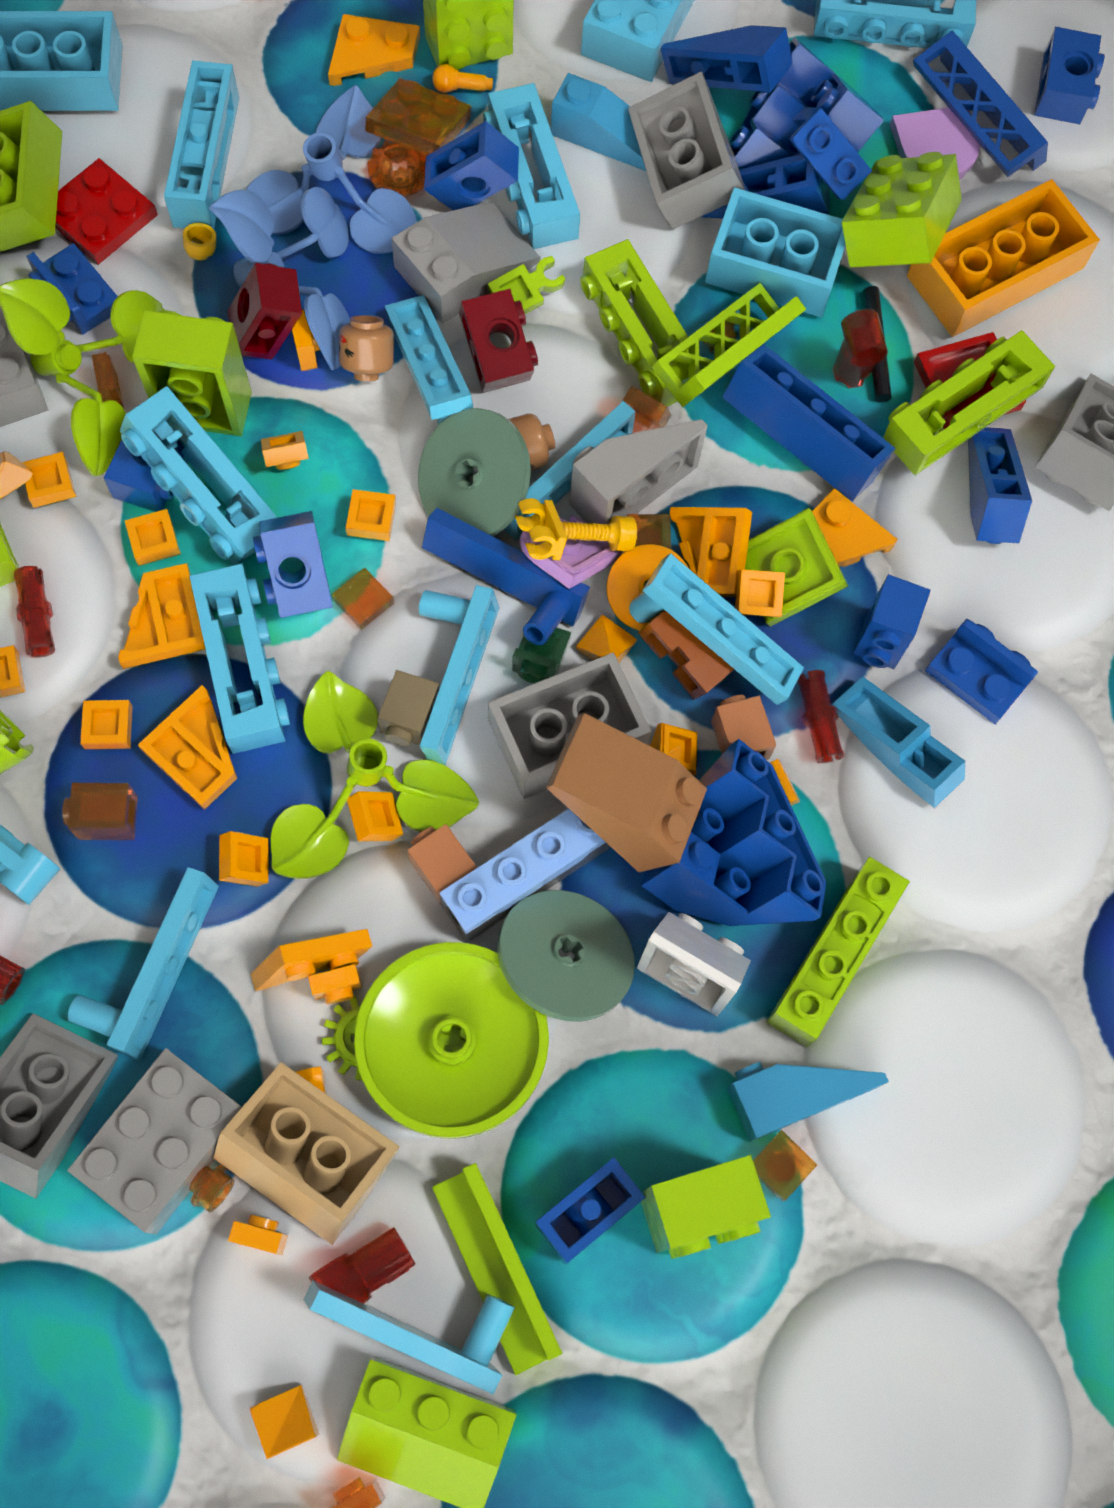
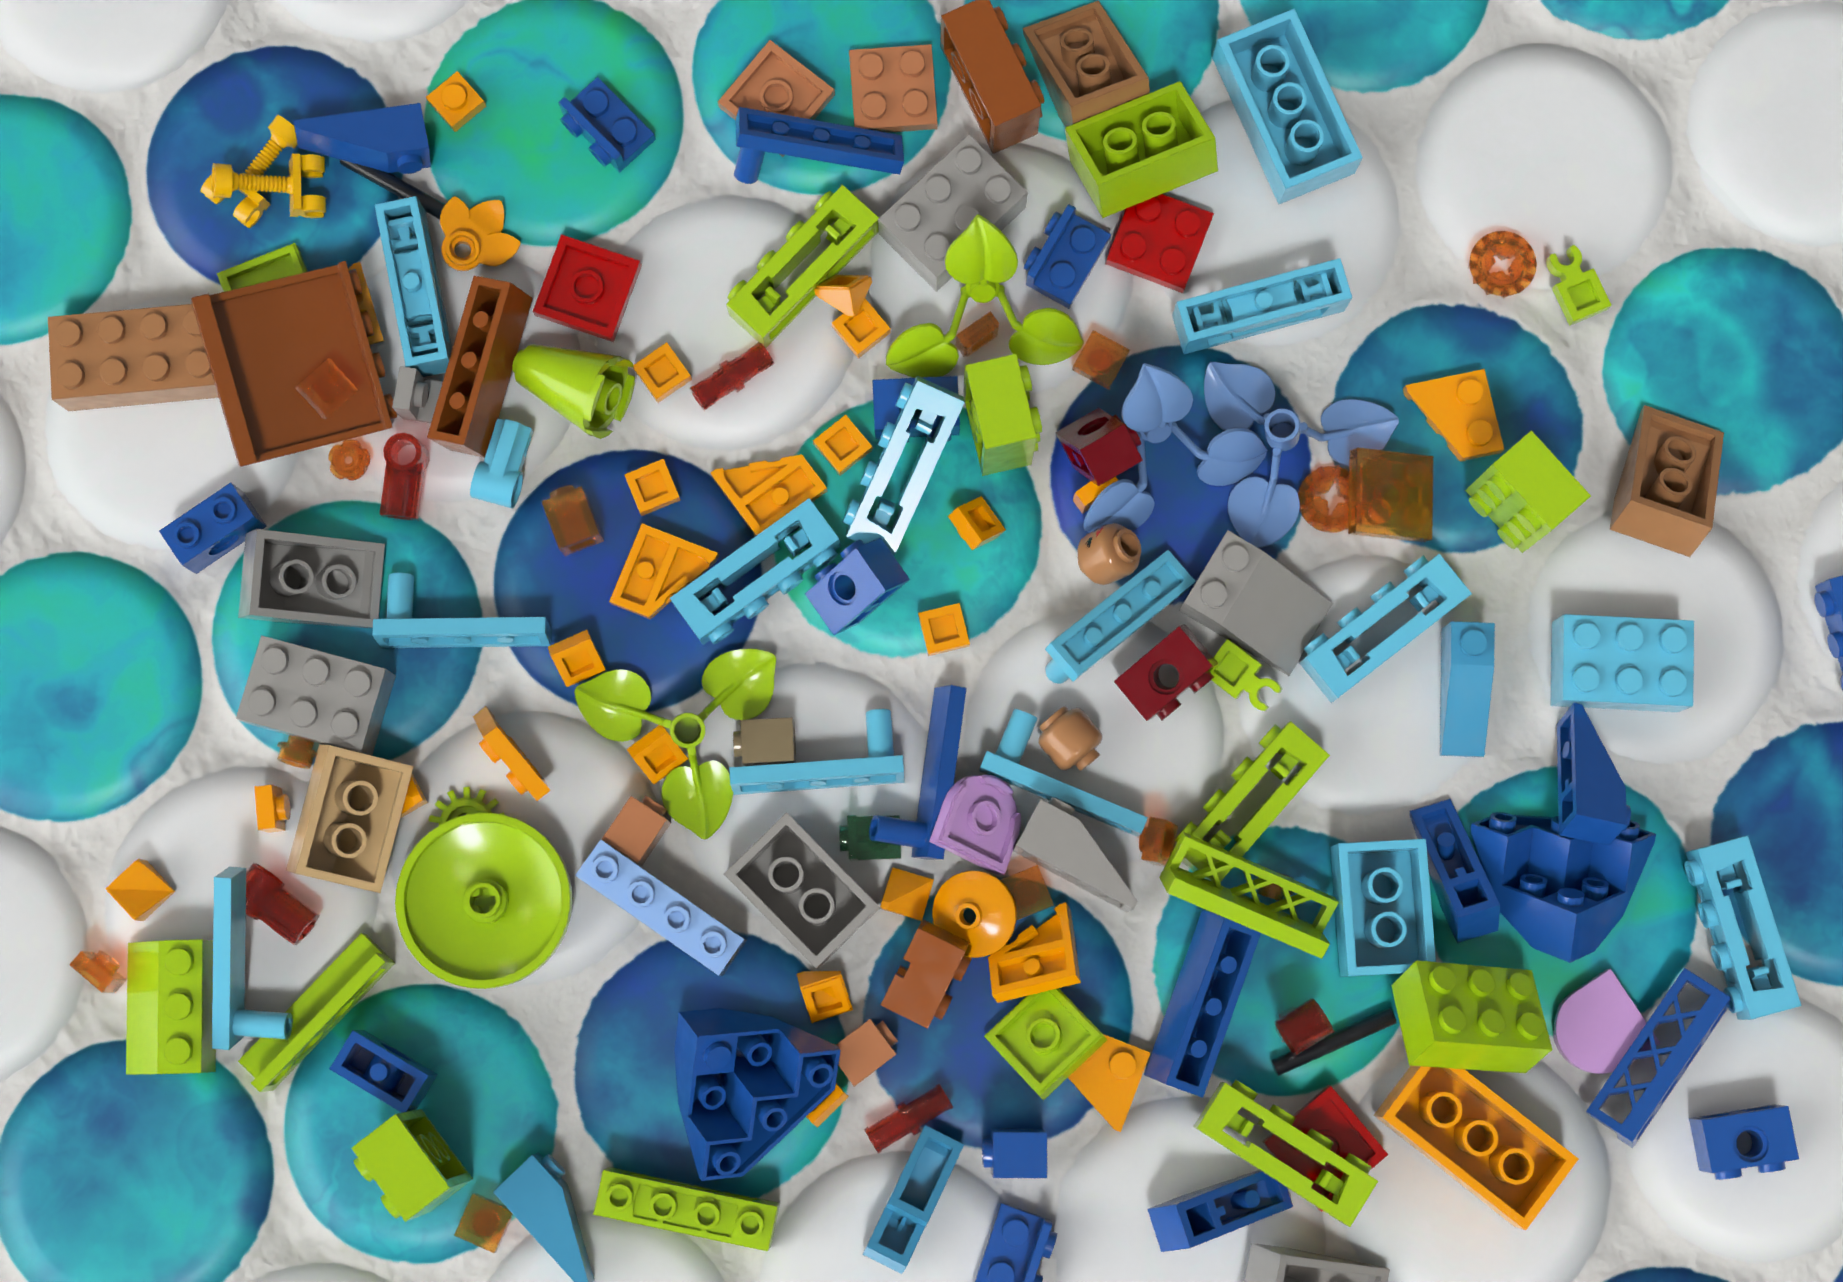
camera: 75 degrees right, 10 degrees up
yellow hinge [183,223,216,261] -> none
light orange plate [308,964,362,1005] -> none
clear orange tile [331,568,394,630] -> none
sand green piece [418,408,531,536] -> none
blue brick [424,121,519,211] -> none
light orange piece [432,64,493,93] -> none
sand green piece [497,890,635,1022] -> none
yellow bar [514,498,637,560] -> none
medium nougat slope [546,713,707,872] -> none
light grey slope [628,71,745,229] -> none
medium azure piece [629,553,804,705] -> none
white slope [637,912,751,1017] -> none
light orange plate [735,569,785,617] -> none
blue bracket [790,107,872,200] -> none
none -> clear orange plate [1072,330,1130,390]

